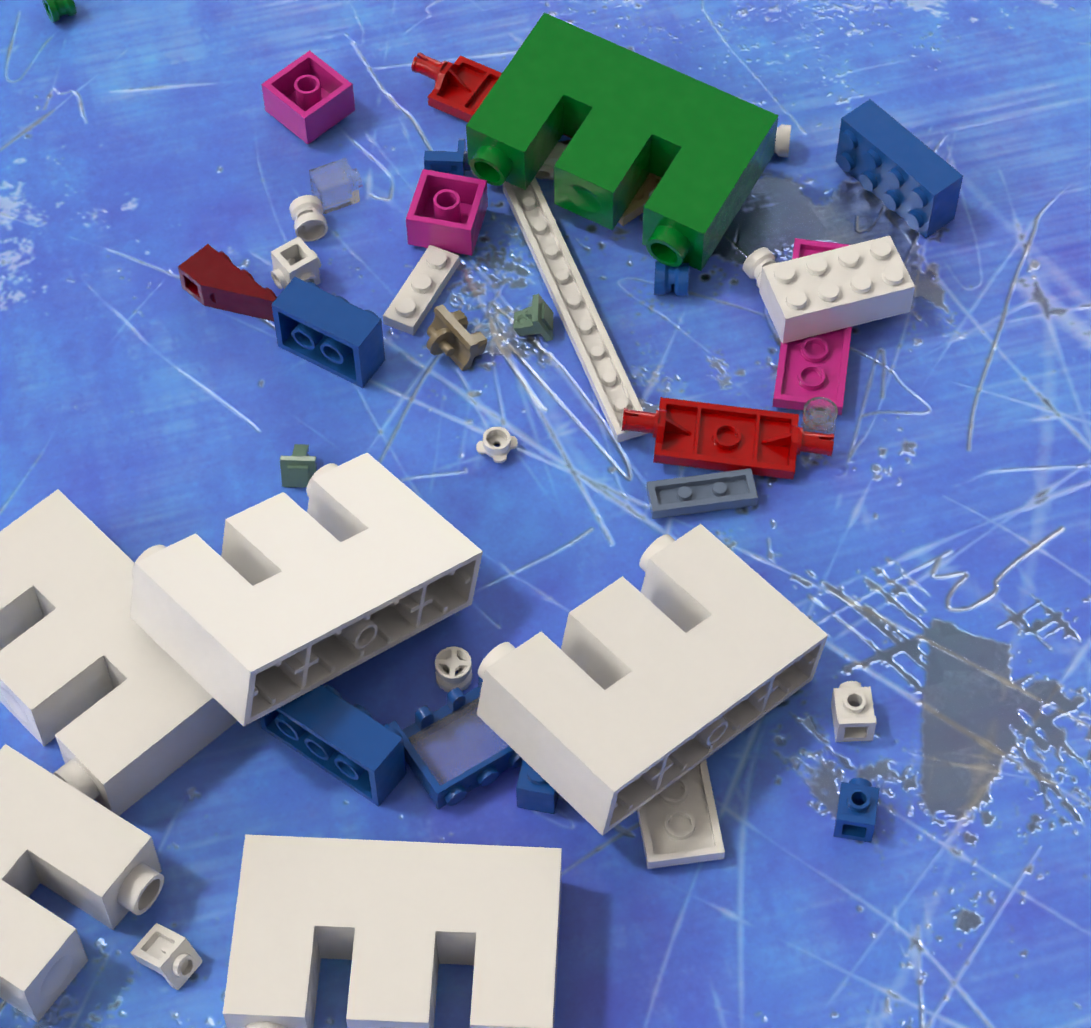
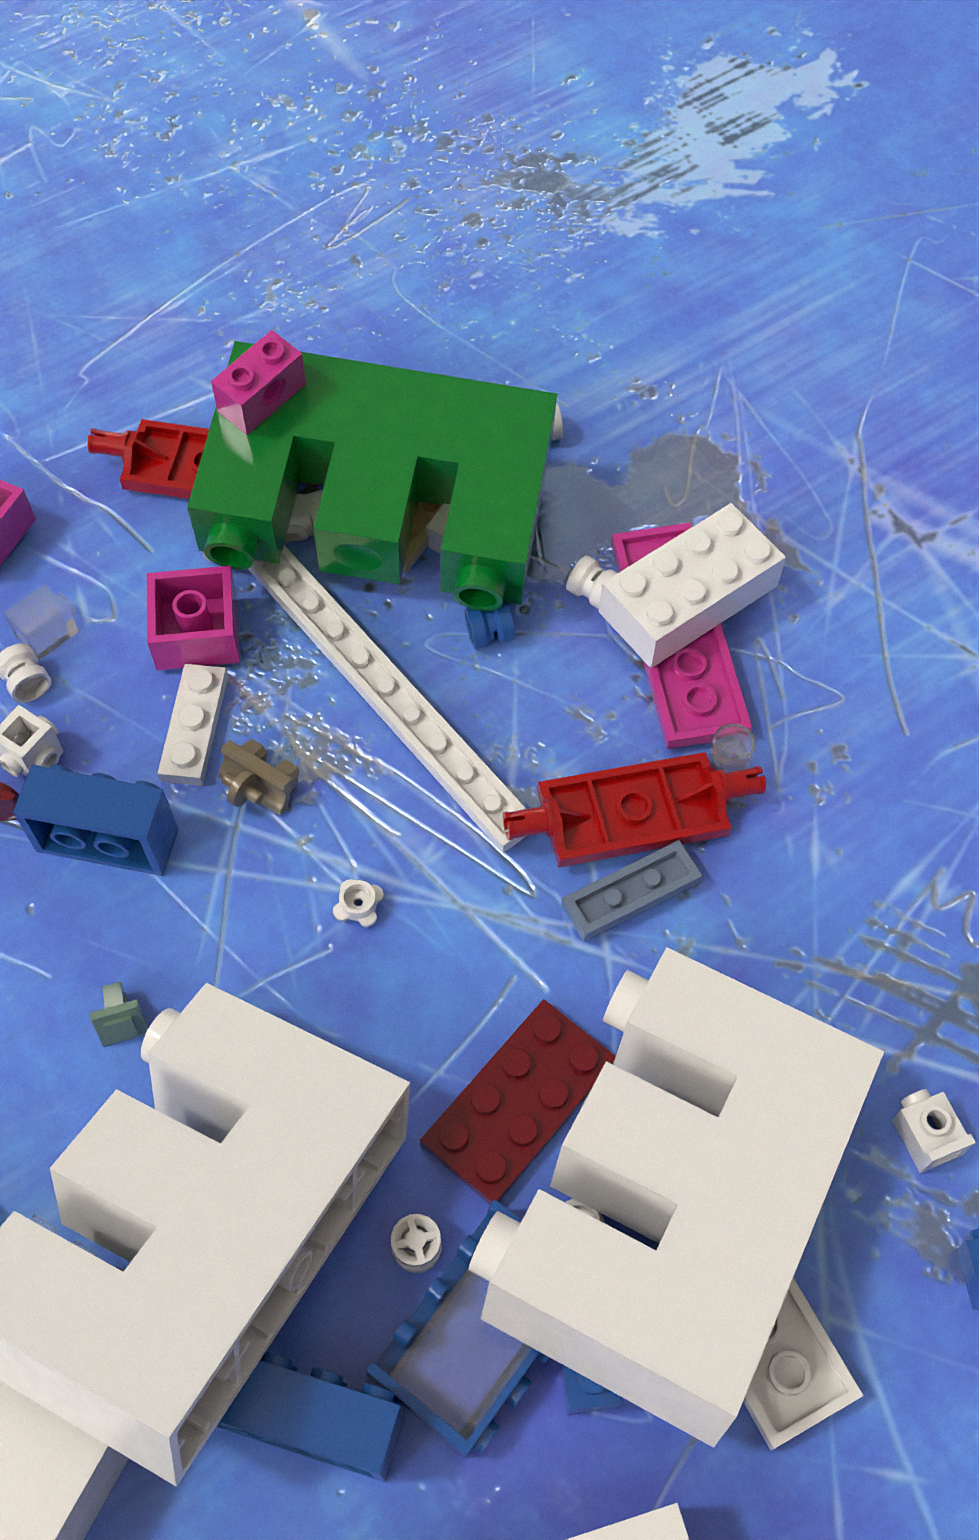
camera: 20 degrees left, 5 degrees up
blue bracket [424,139,471,176] -> none
sand green brick [513,294,554,341] -> none
blue brick [835,99,963,238] -> none
none -> dark pink brick [211,330,306,435]
none -> dark red plate [420,999,616,1205]

